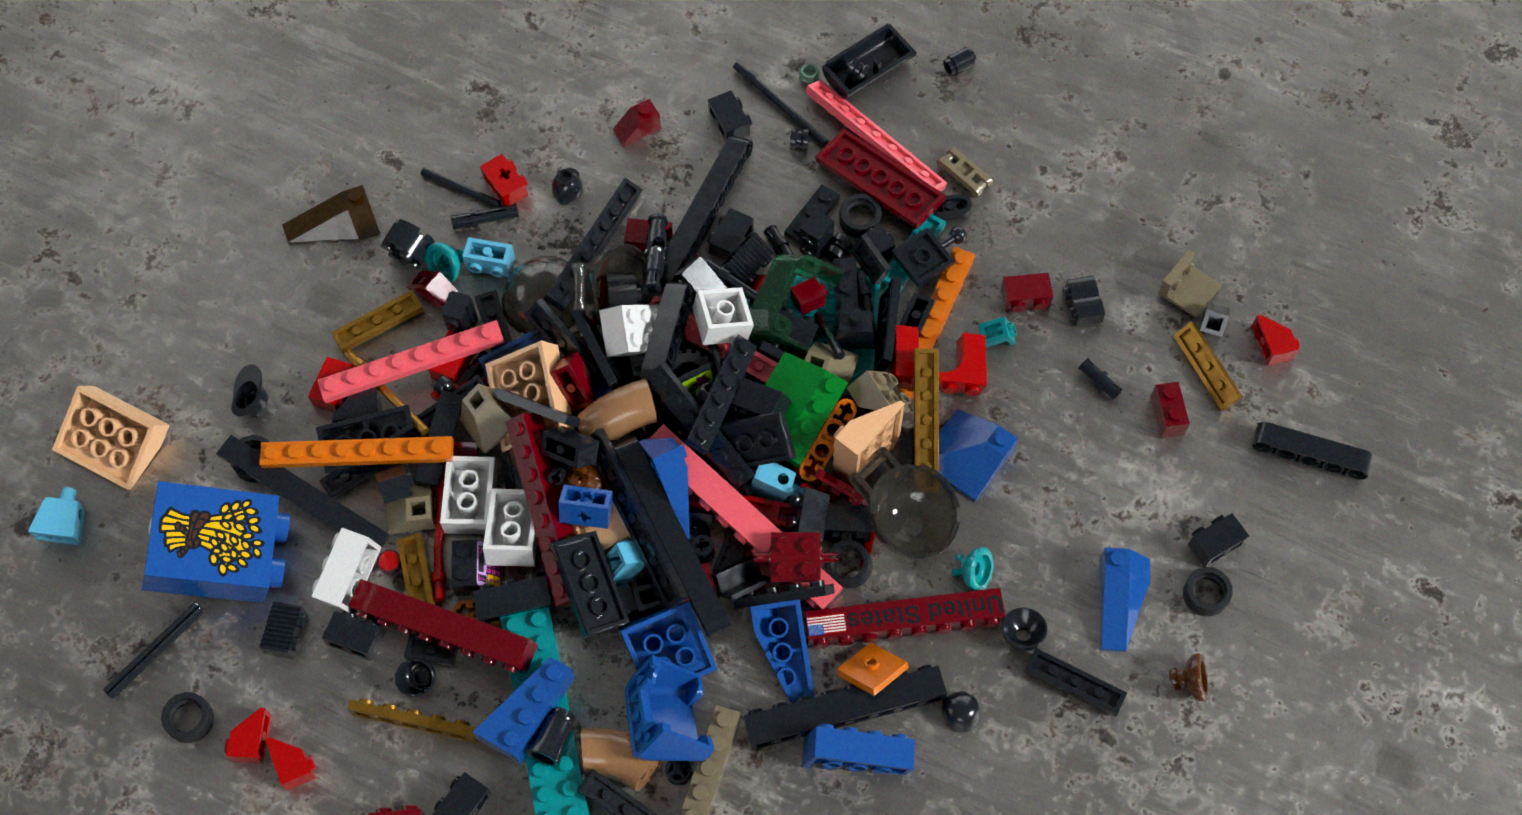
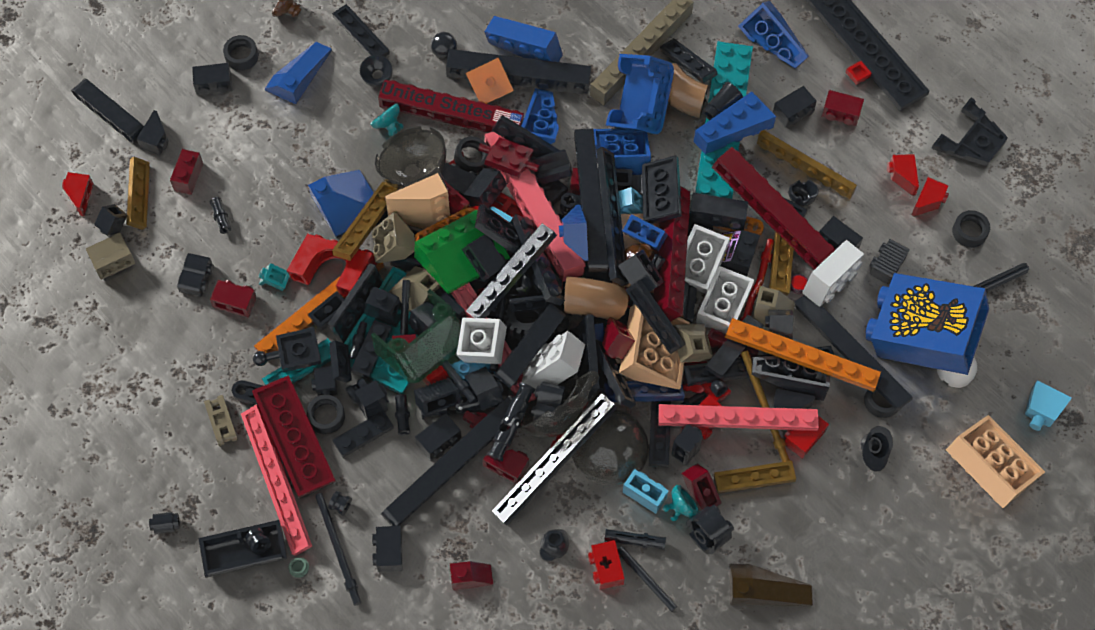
camera: 160 degrees left, 0 degrees up
none -> black slope [137,110,168,155]

